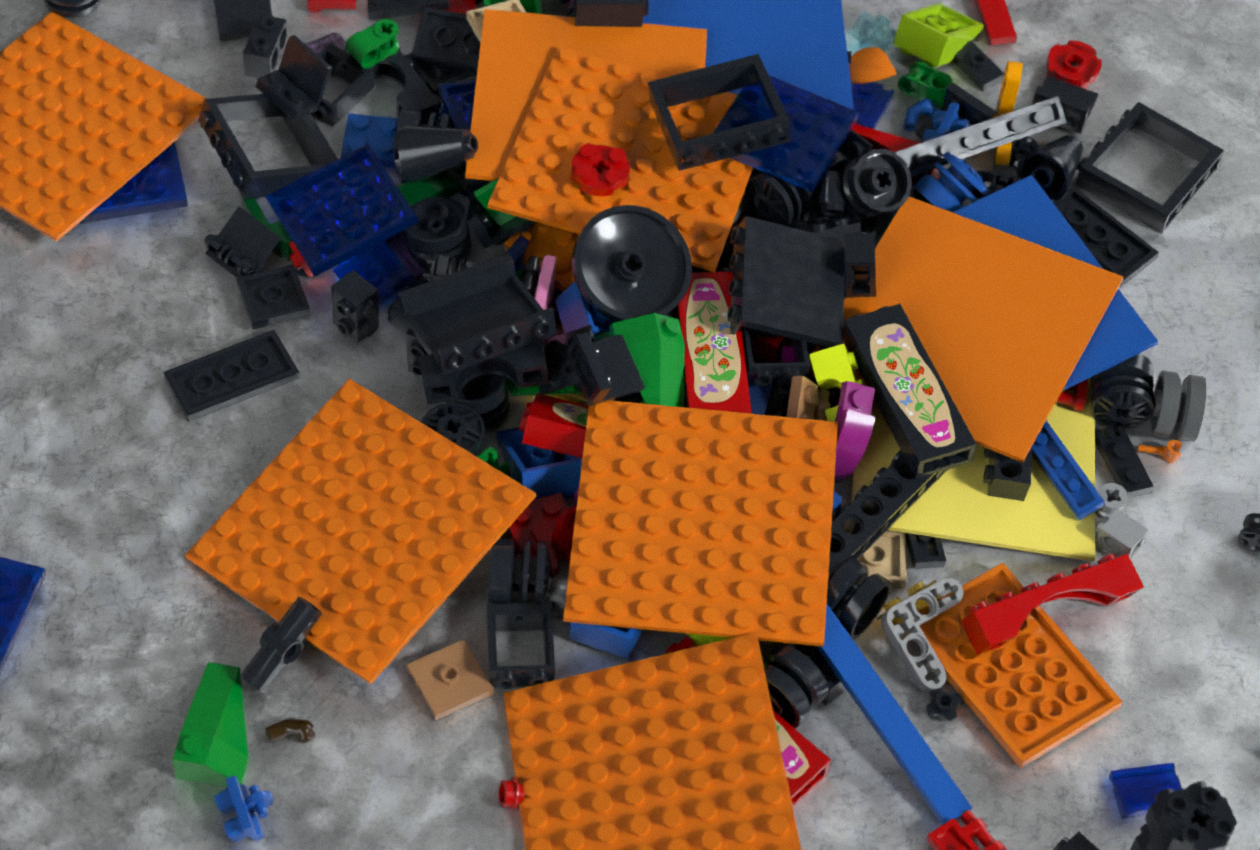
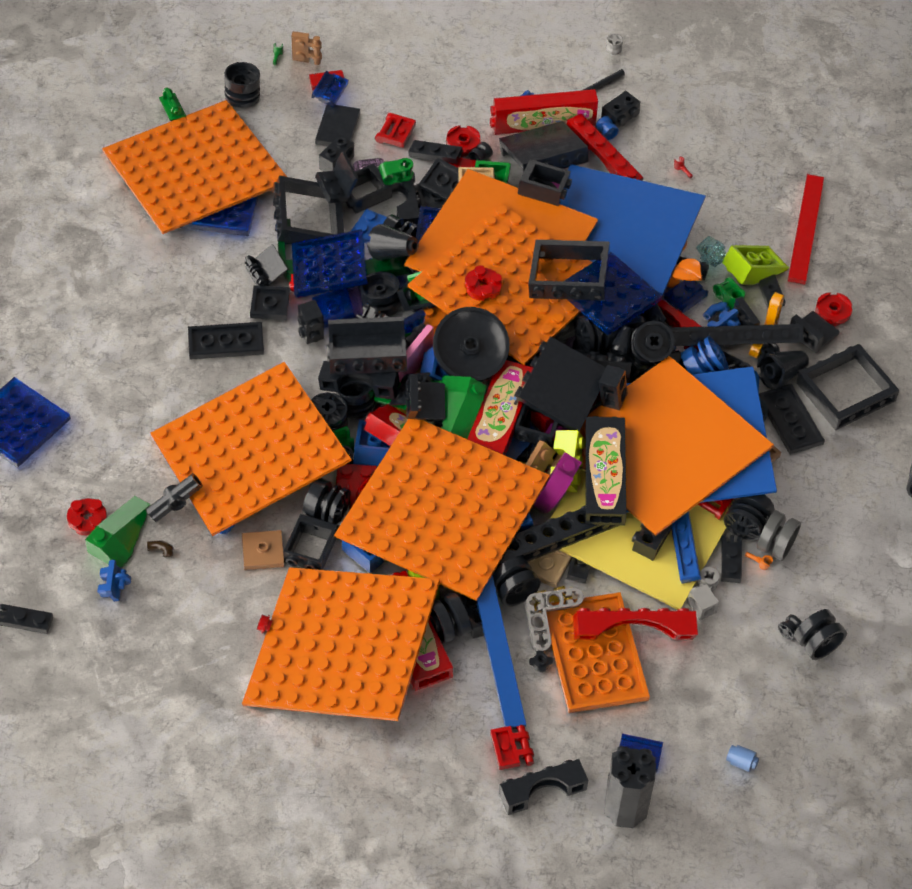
camera: 25 degrees right, 0 degrees up
none -> red plate [67,498,107,535]

